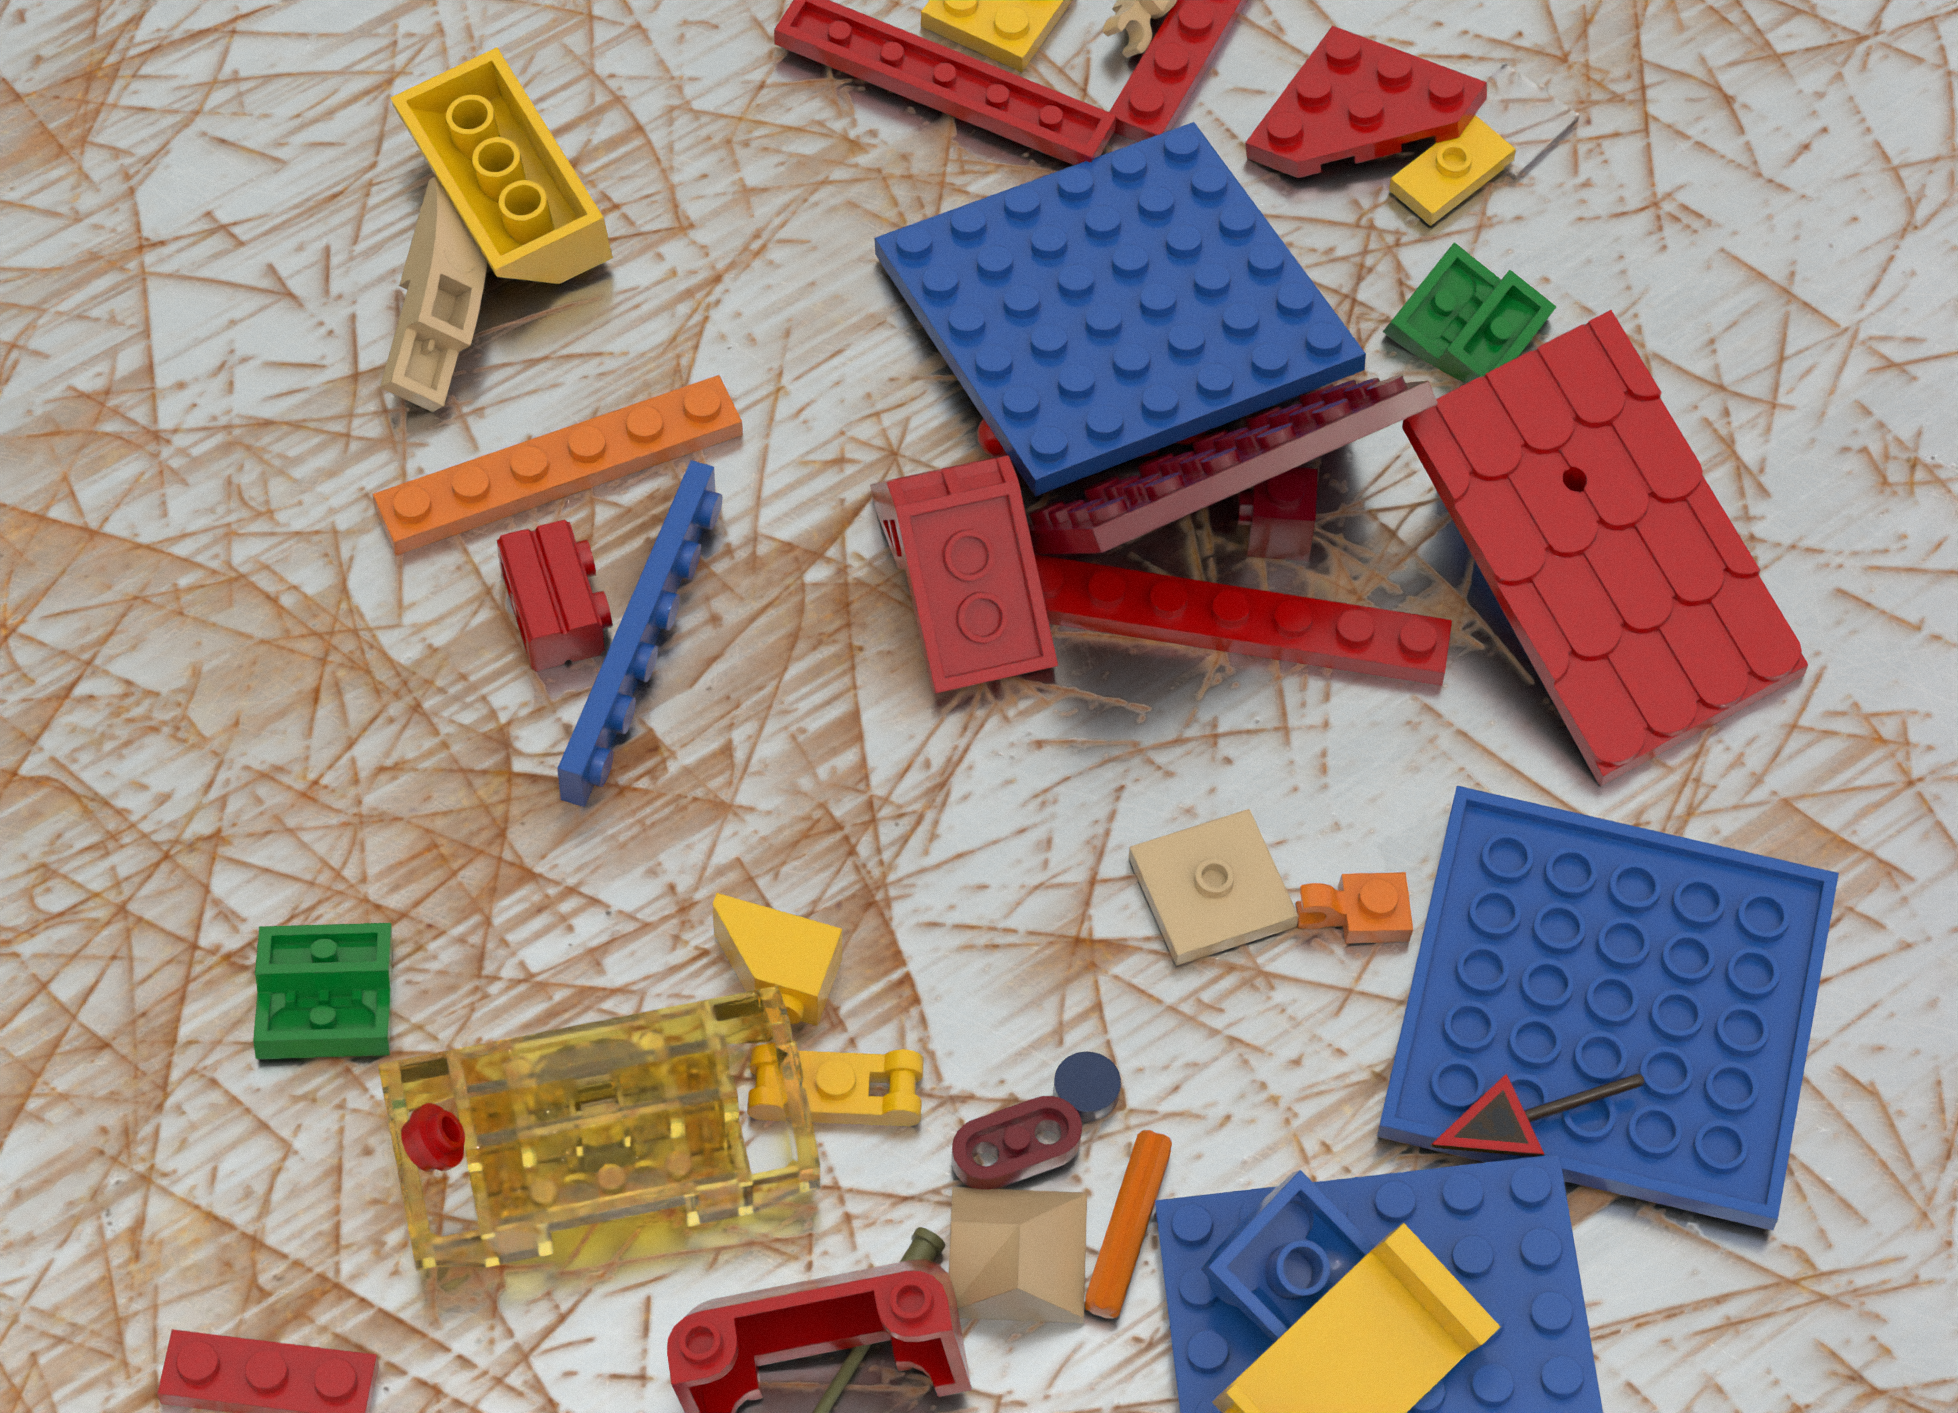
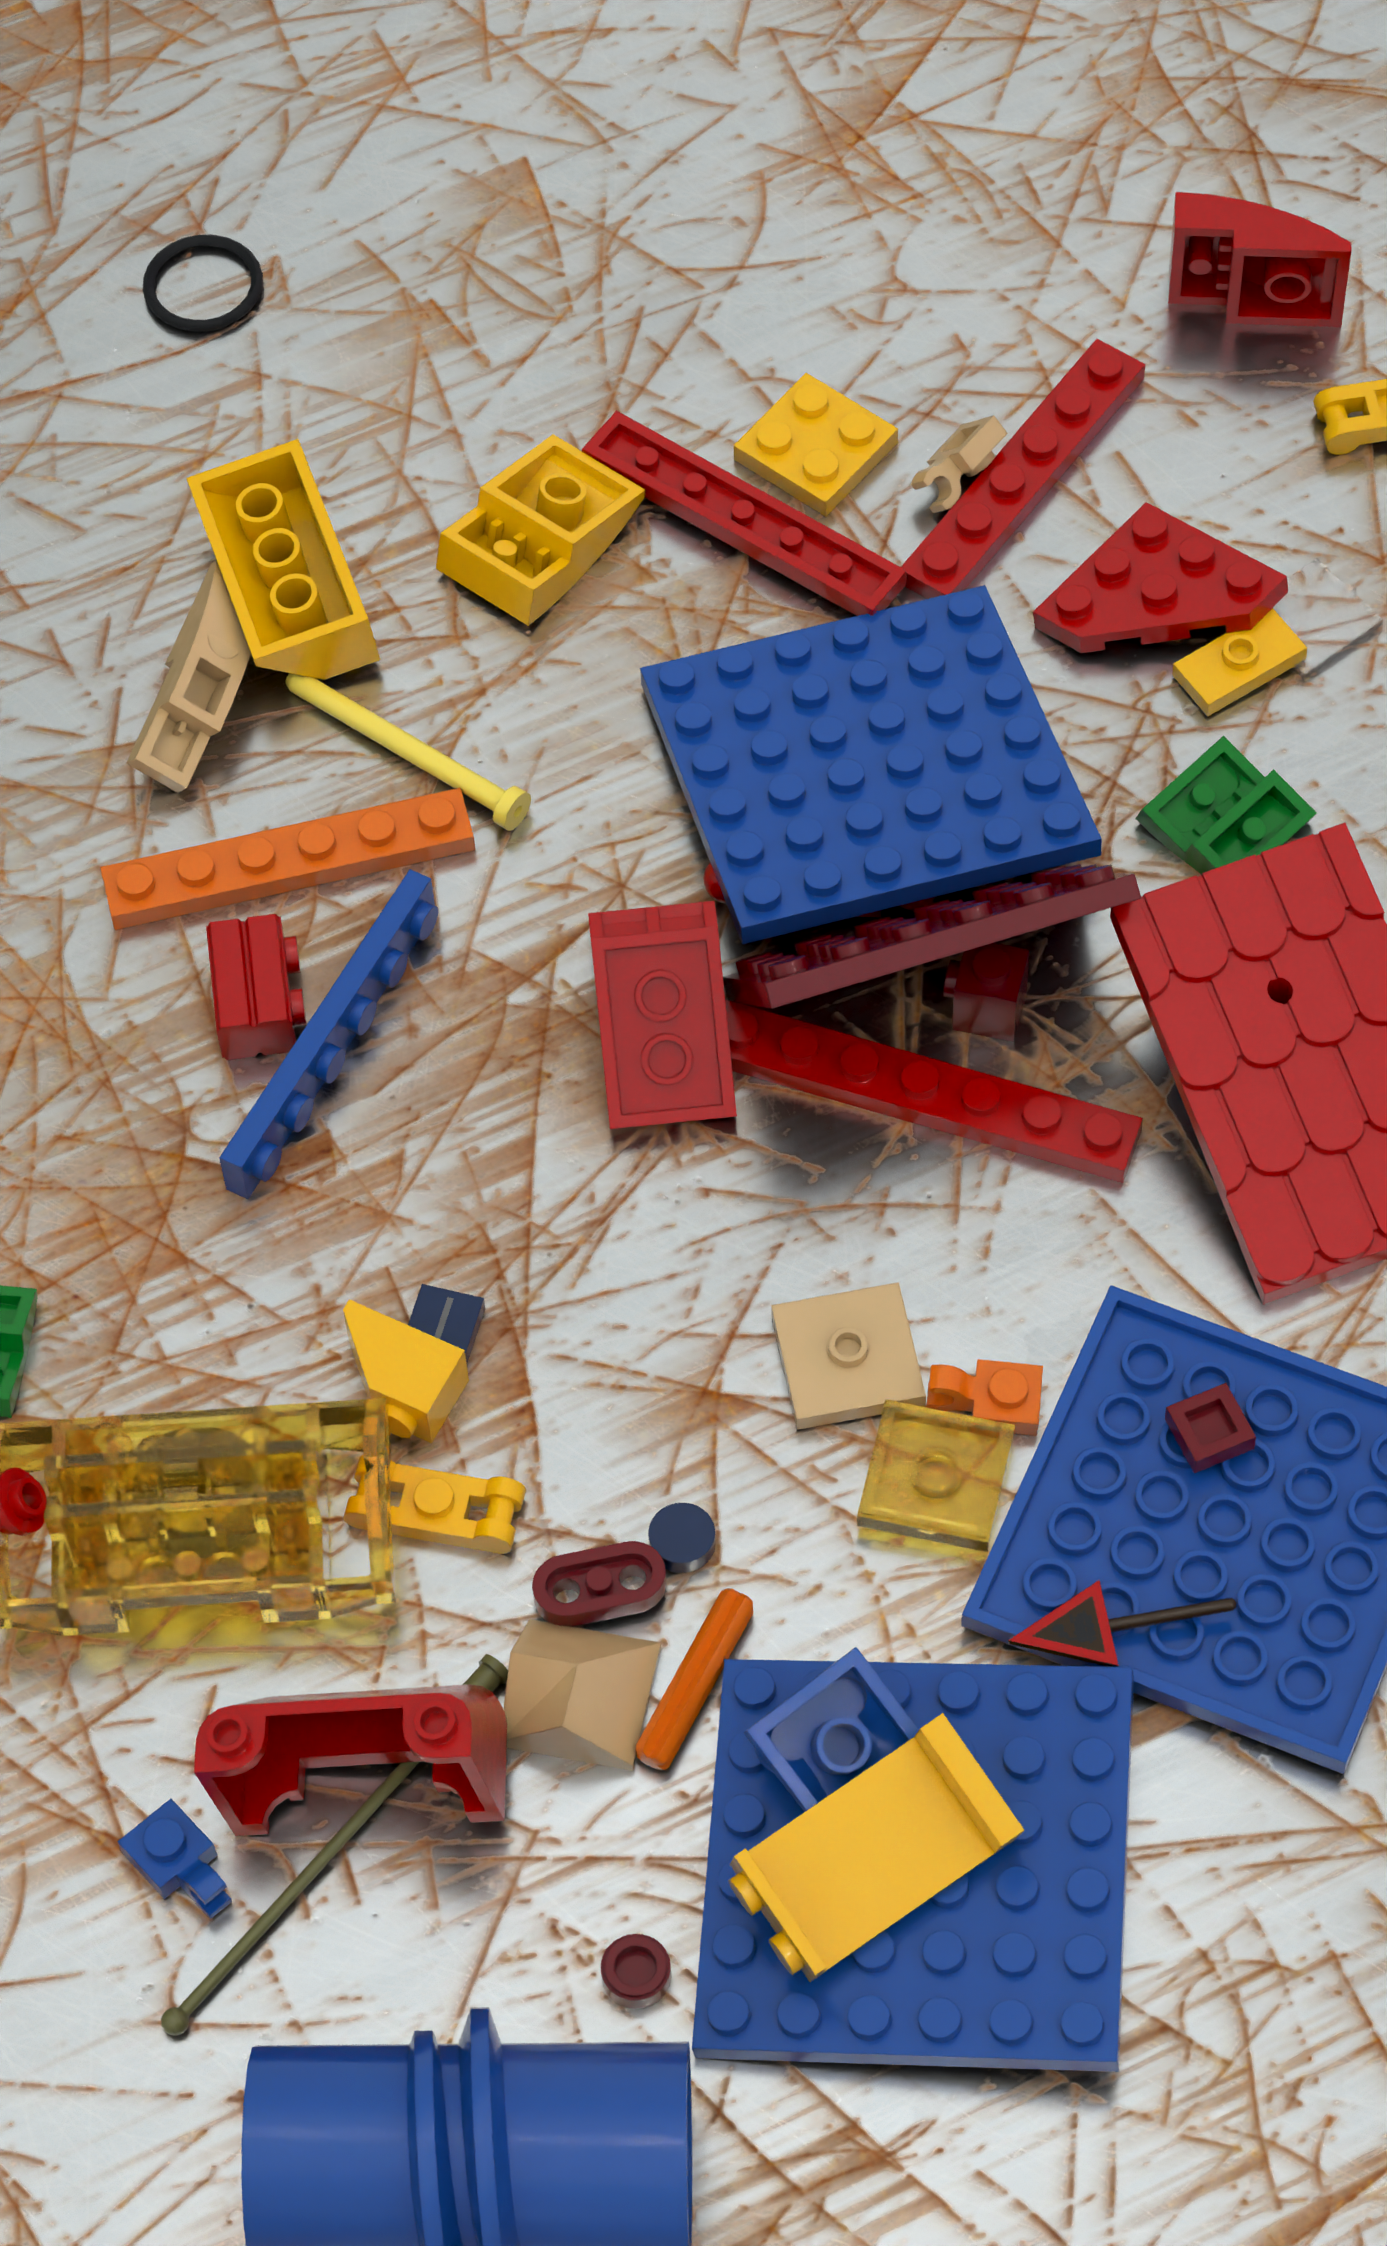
camera: 15 degrees right, 0 degrees up
none -> light yellow bar [285,673,531,831]
none -> dark blue tile [408,1284,485,1363]
none -> yellow slope [436,434,645,626]
none -> clear yellow plate [857,1399,1015,1552]
none -> dark red tile [1165,1383,1256,1473]

